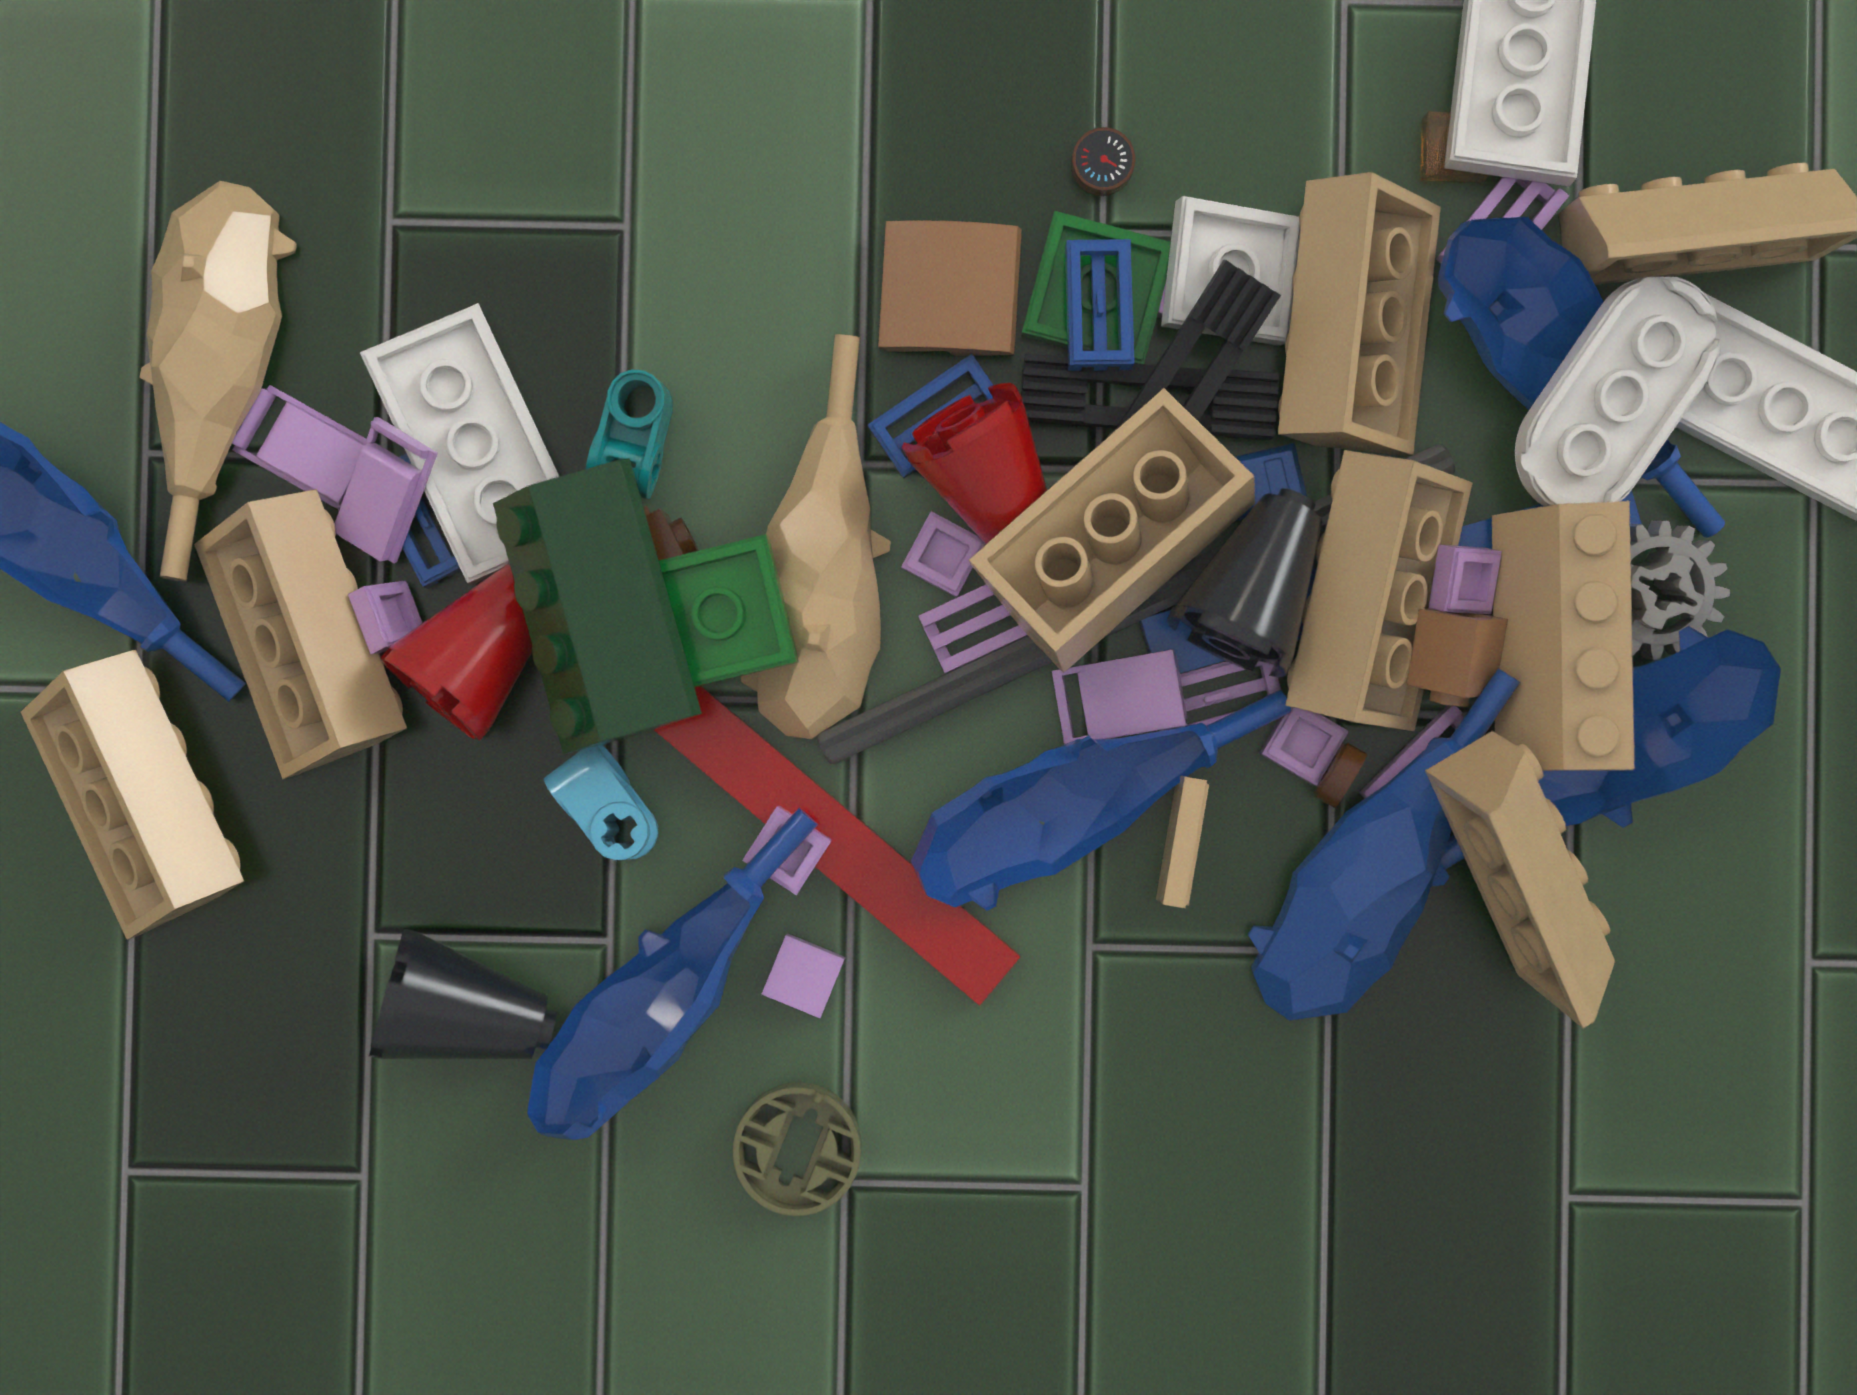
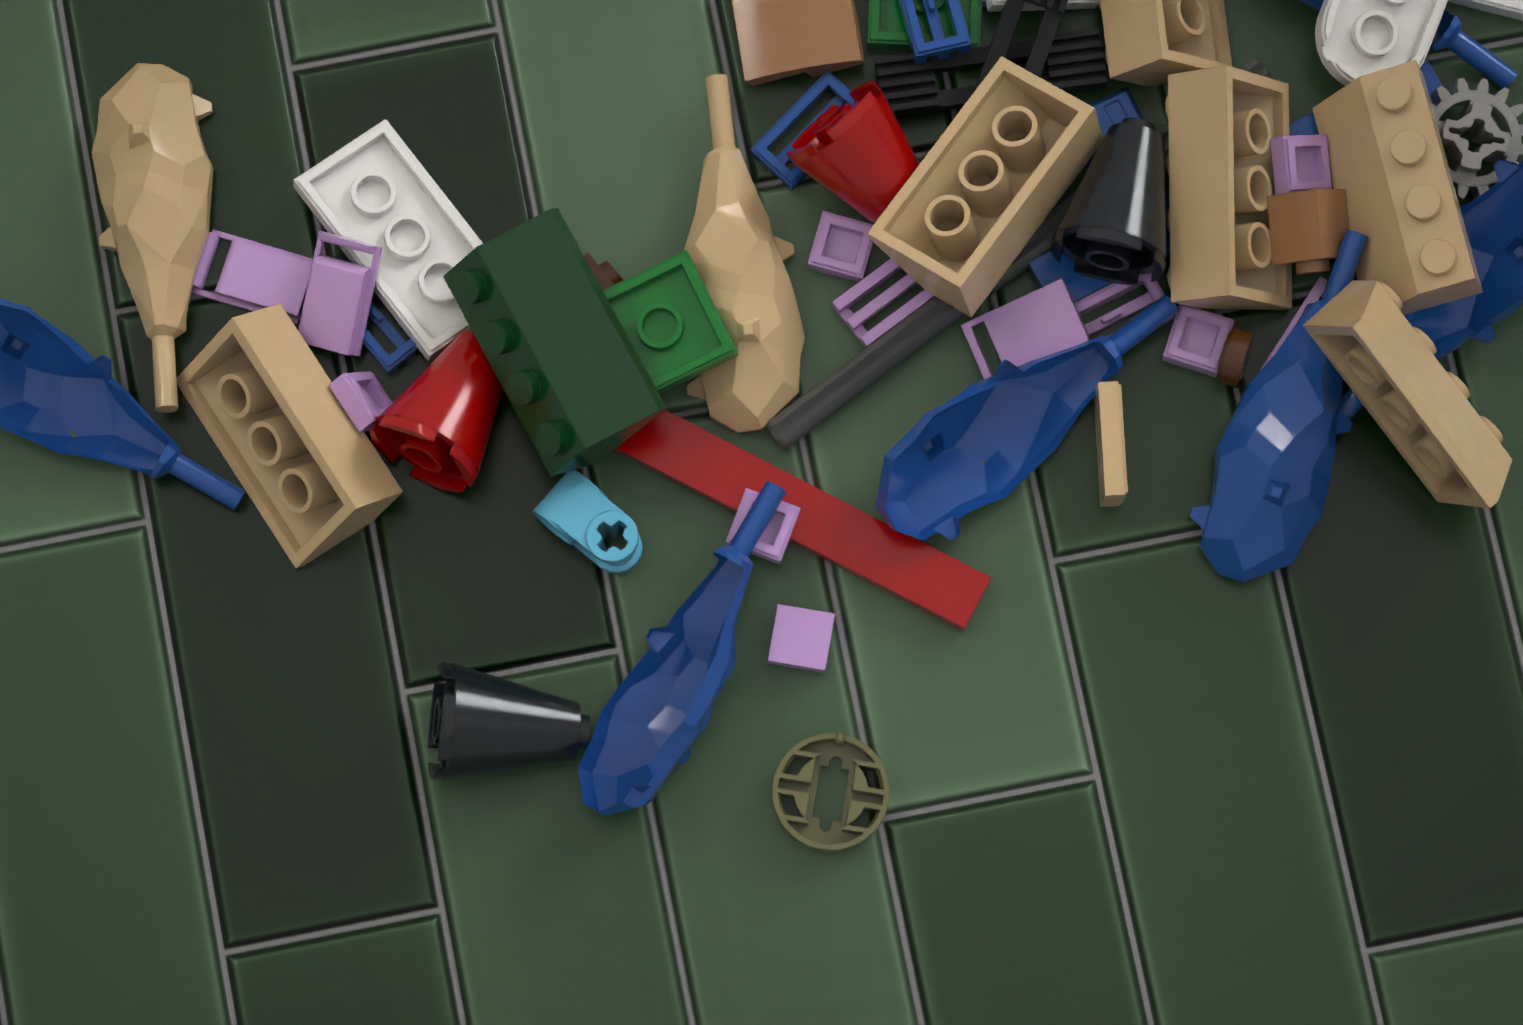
camera: 15 degrees left, 10 degrees down
tan slope [21,649,244,940] -> none
teal piece [586,369,673,499] -> none

